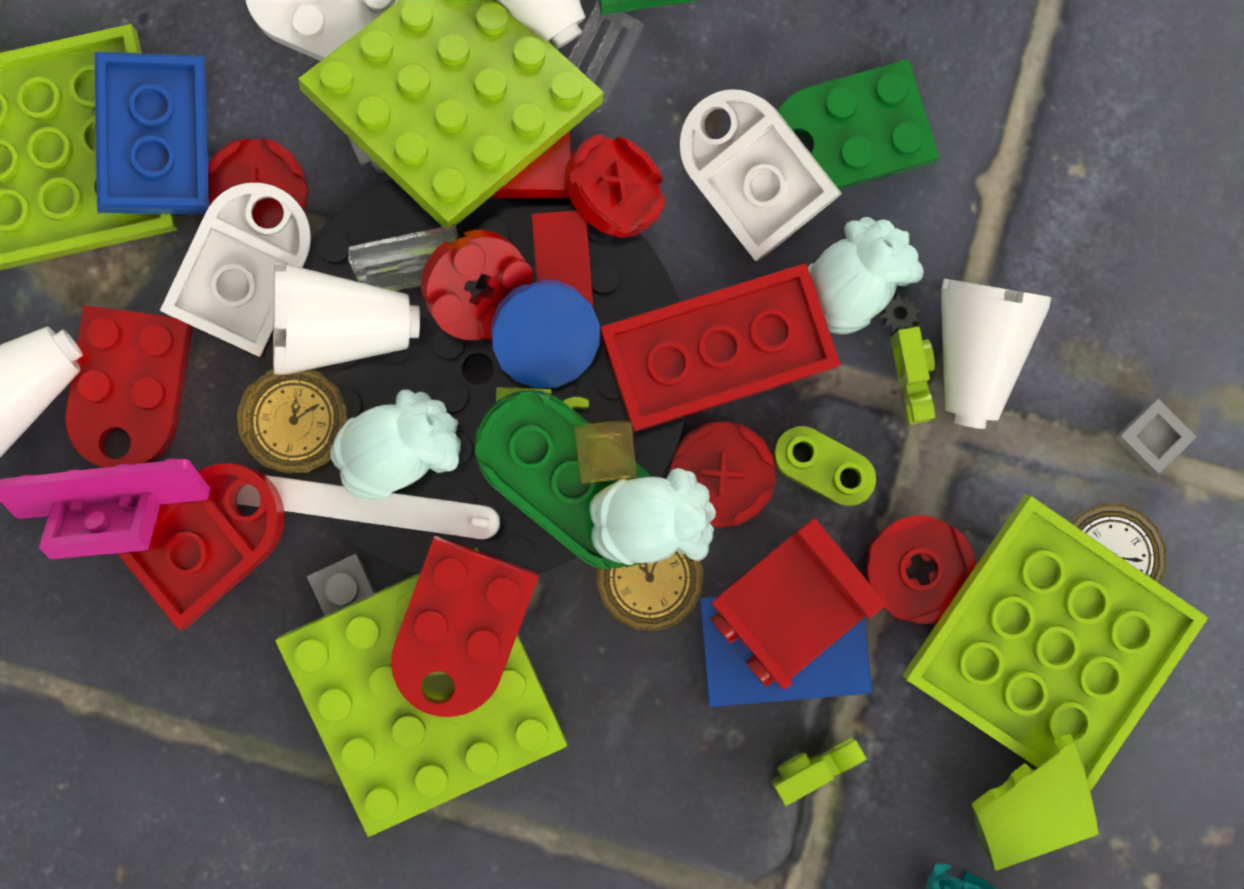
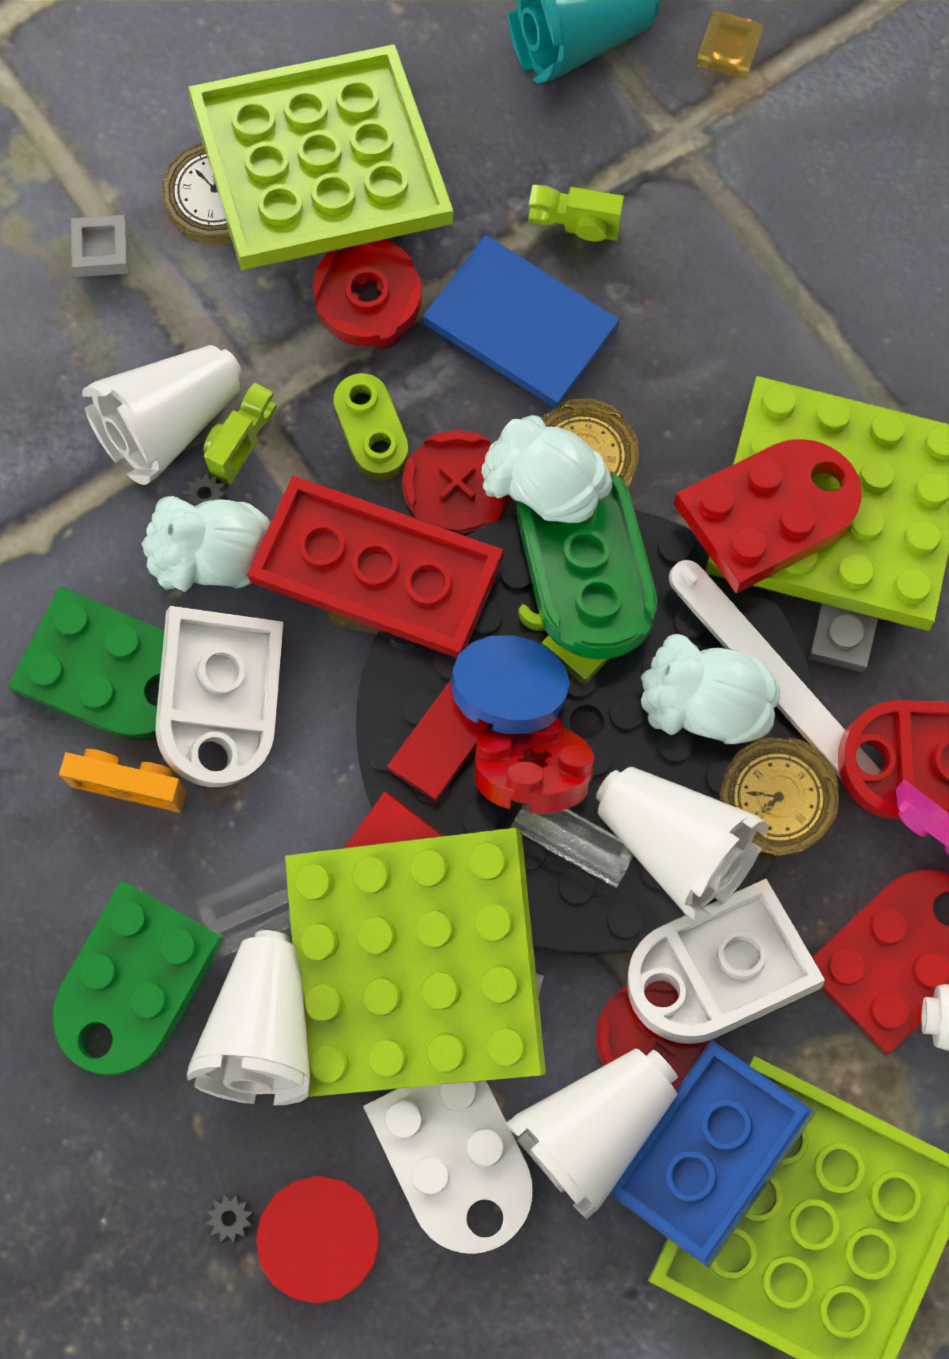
camera: 140 degrees left, 10 degrees down
red tile [565,134,665,238] -> none
clear yellow plate [574,420,637,484] -> none
red panel [710,518,887,690] -> none
lime slope [971,733,1099,871] -> none
none -> light orange plate [59,749,187,813]
none -> white cone [506,1048,678,1219]

